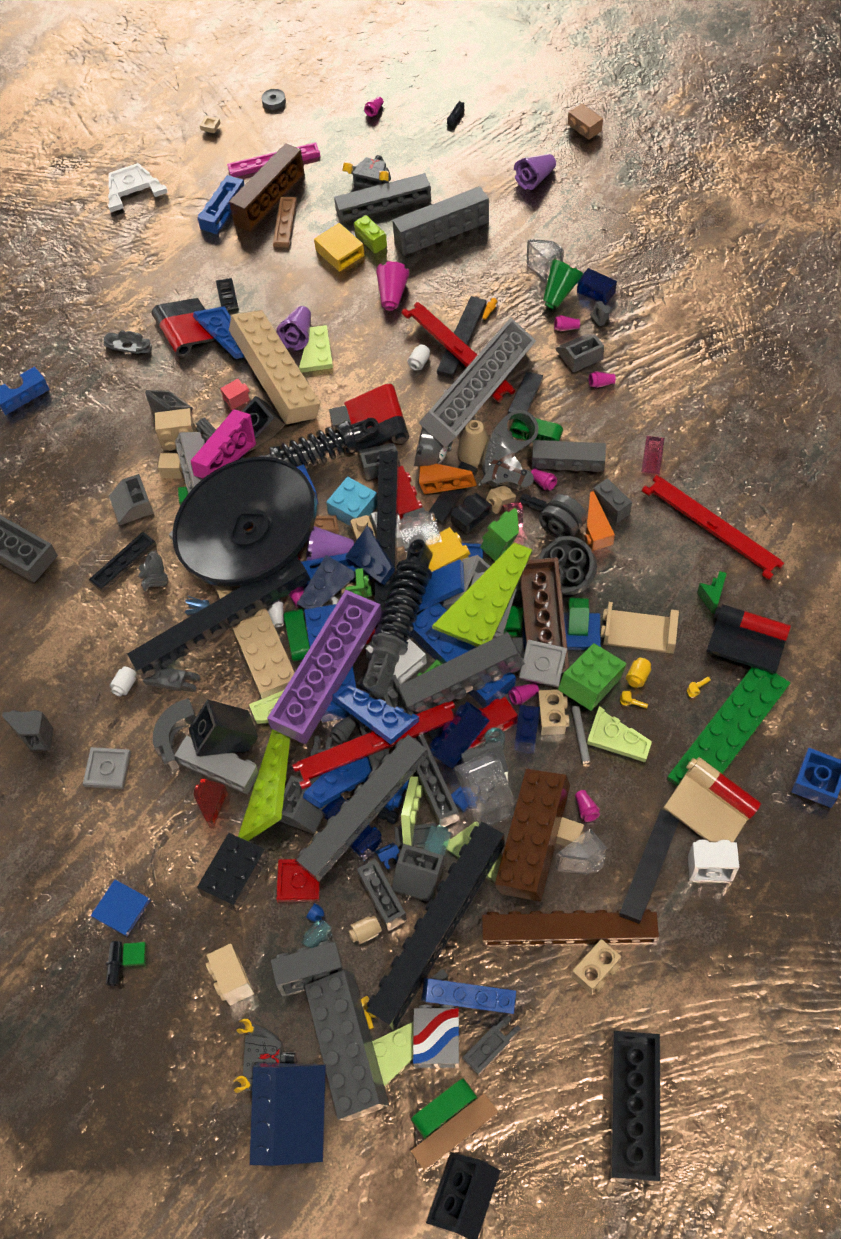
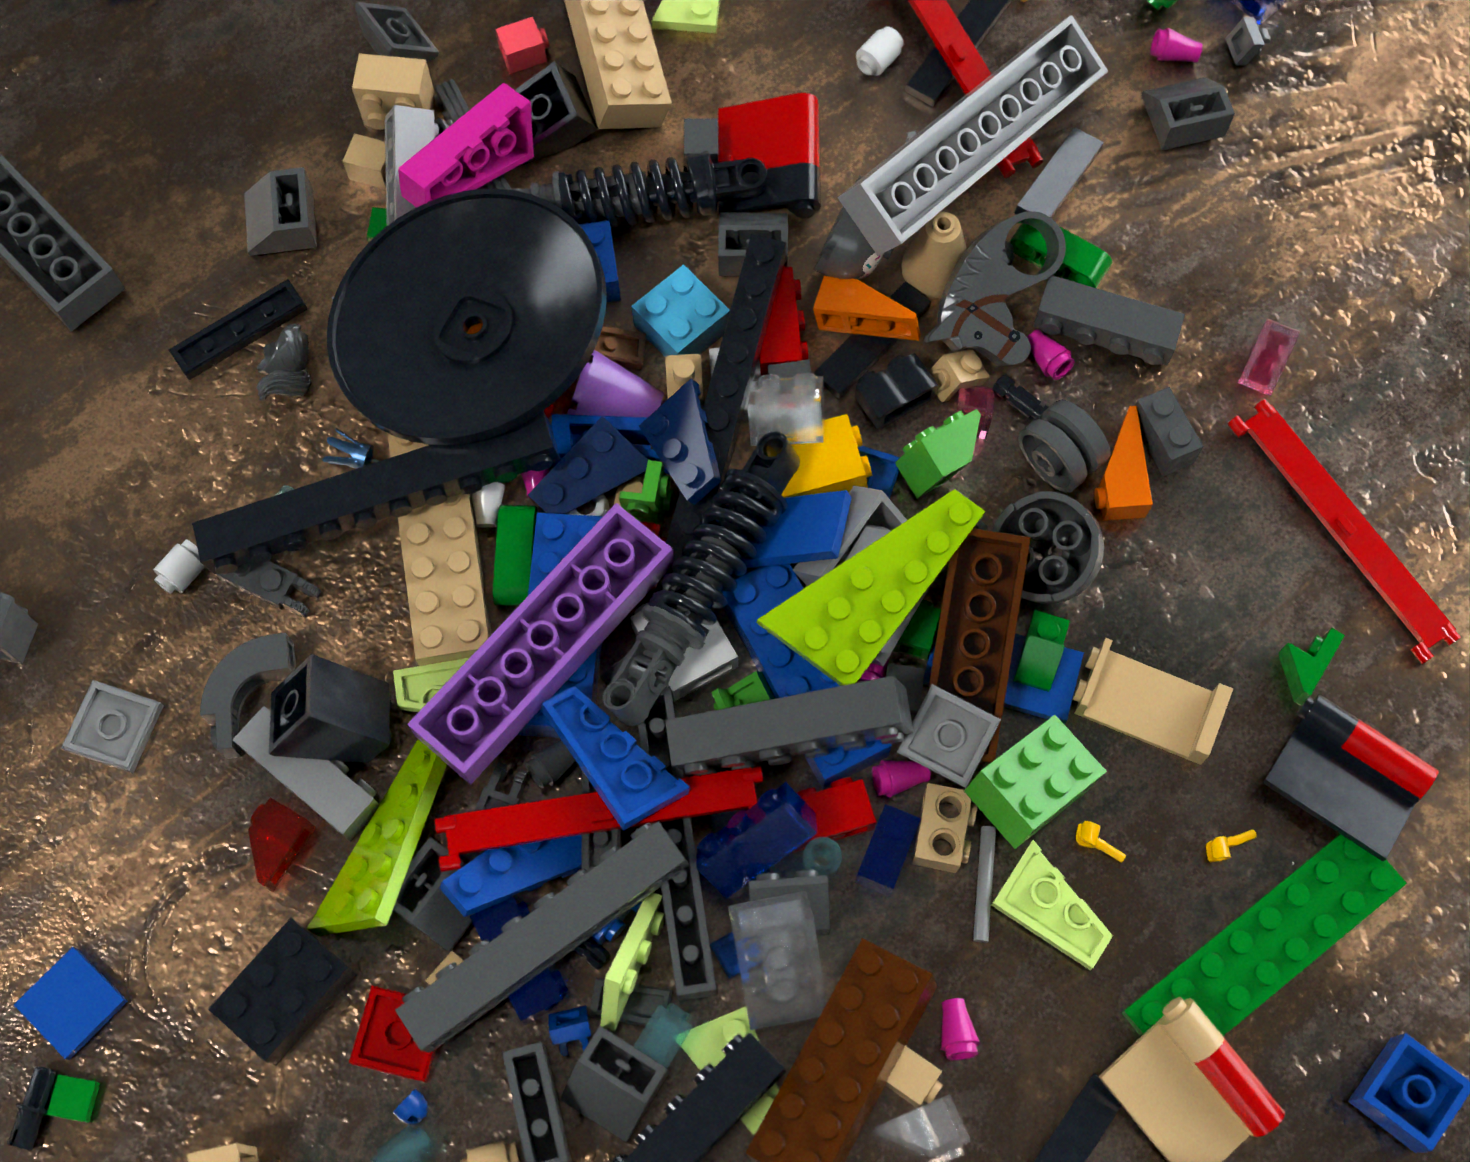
camera: 10 degrees right, 10 degrees up
dark pink cone [589,371,616,389] -> none
yellow brick [626,658,651,688] -> none

